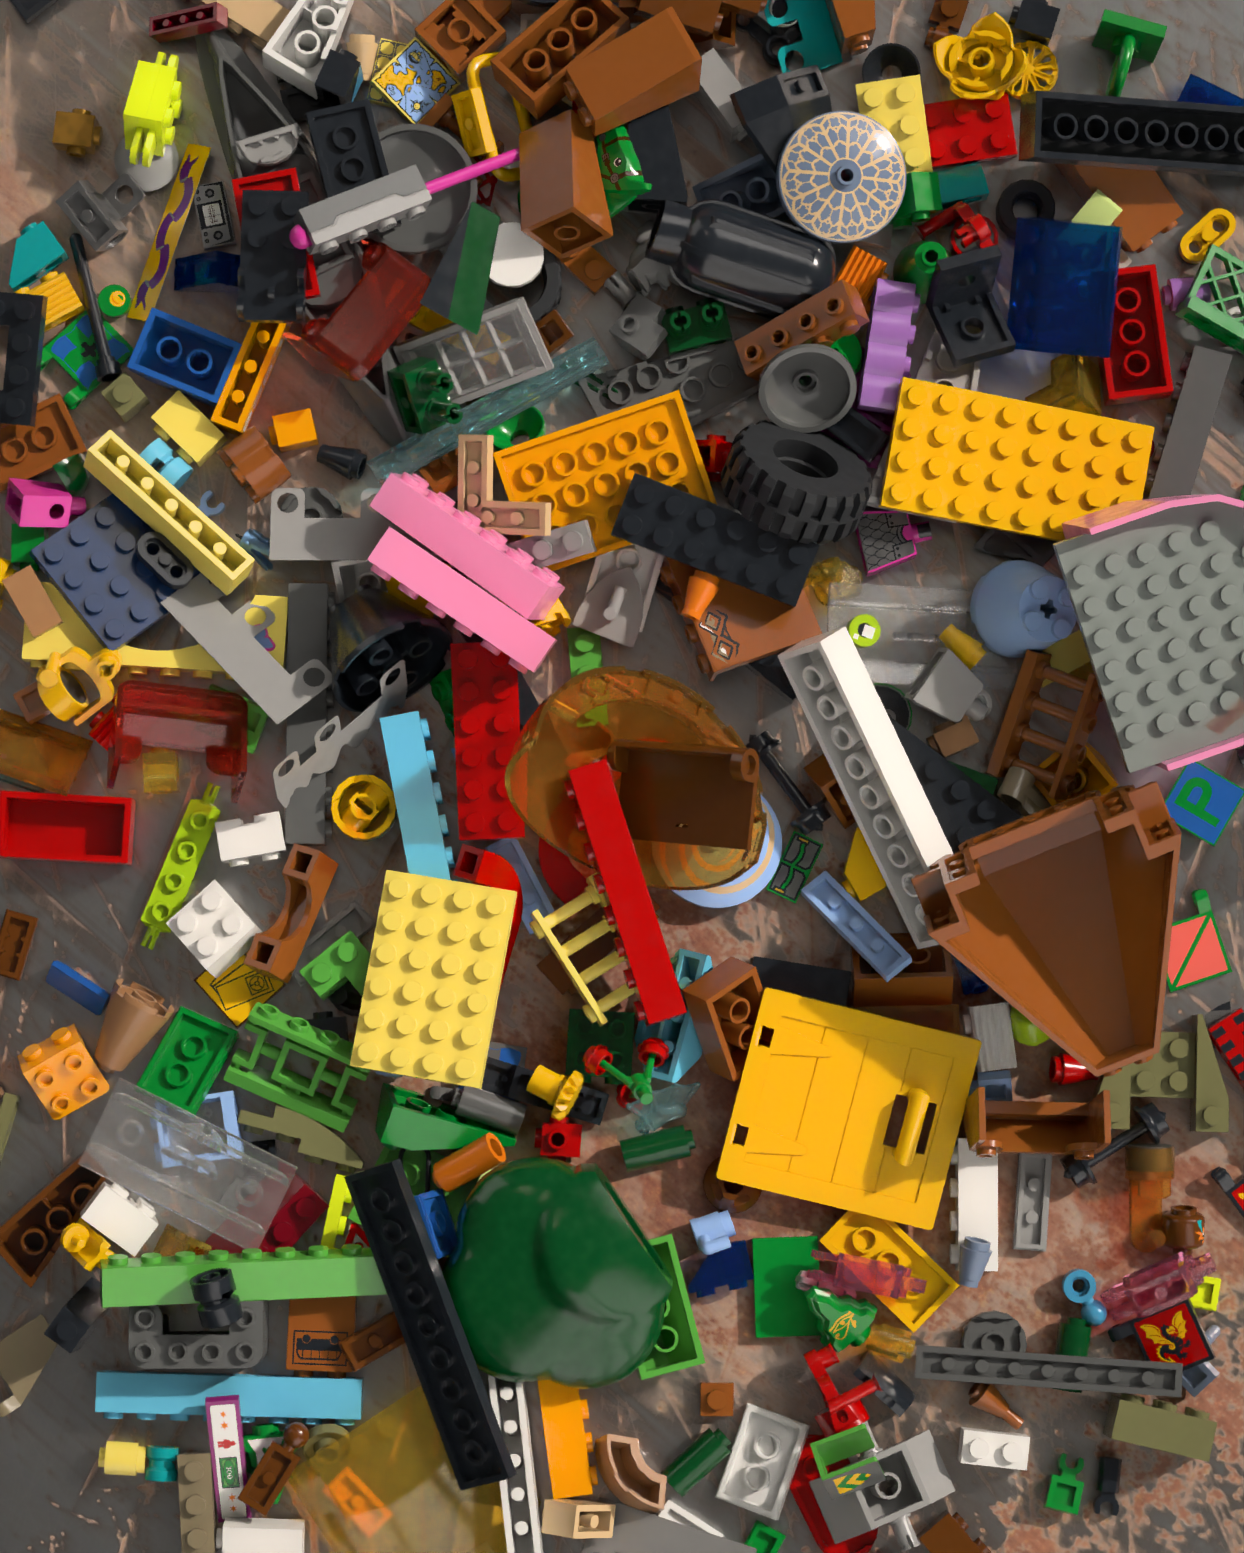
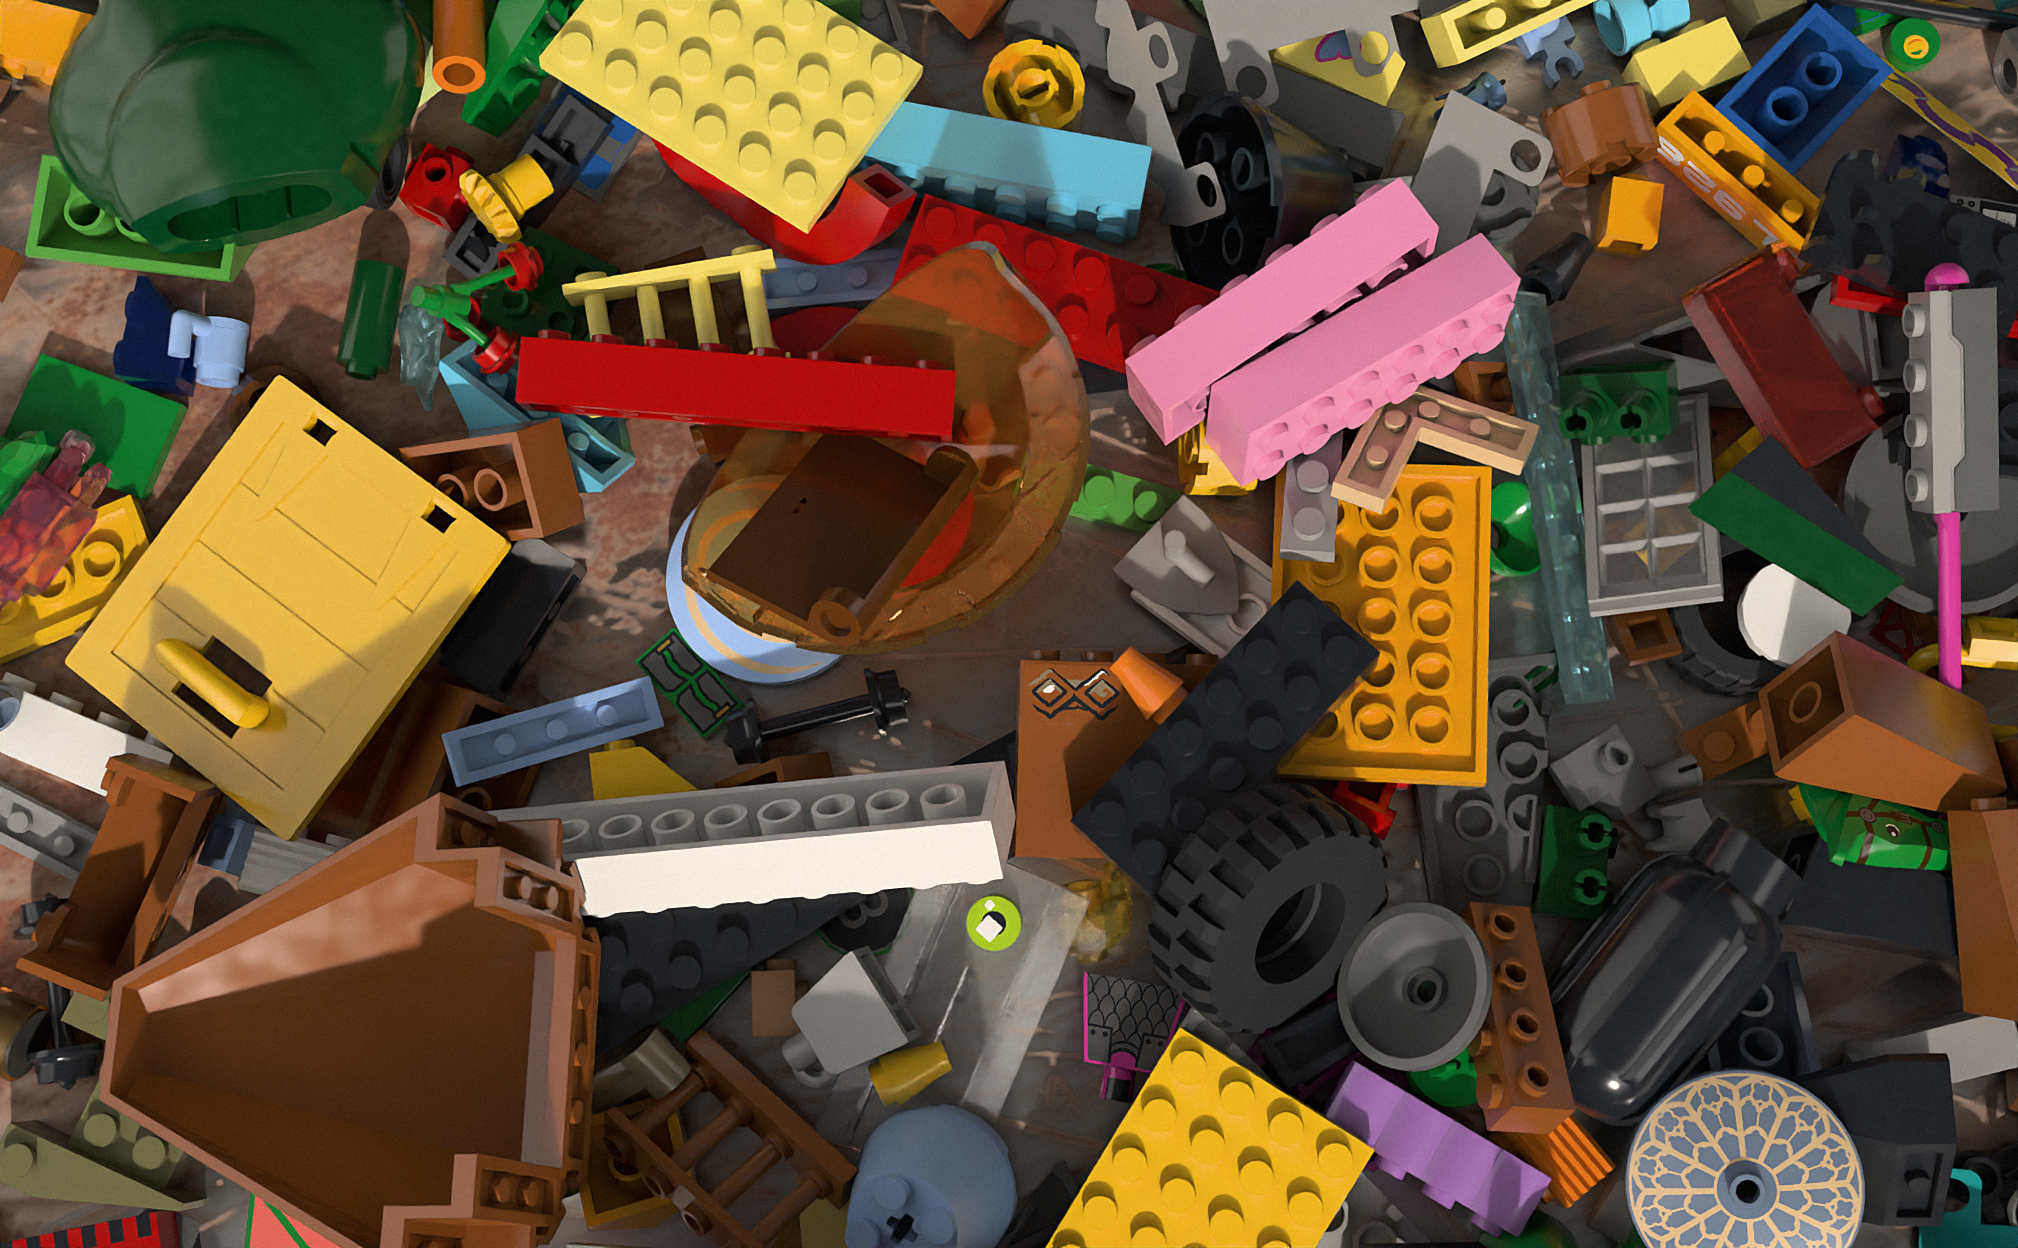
camera: 120 degrees right, 5 degrees down
dark grey brick [450,1086,527,1136] -> none

